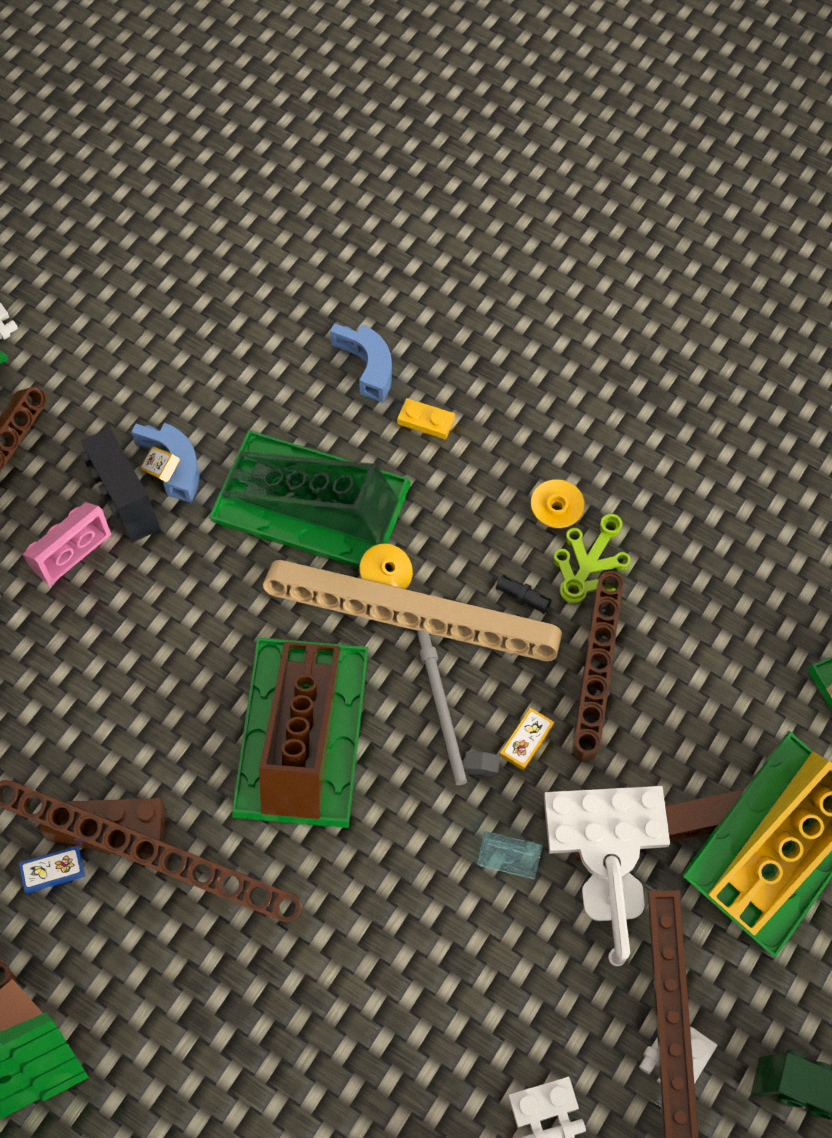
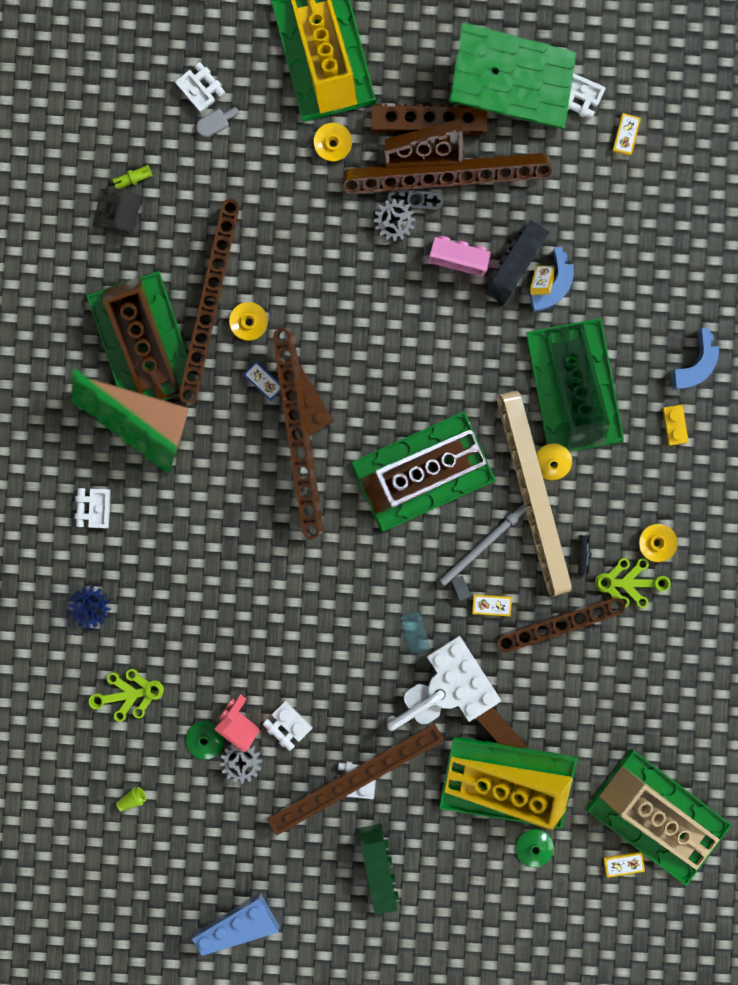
camera: 60 degrees right, 25 degrees up
none -> tile [612,113,641,156]

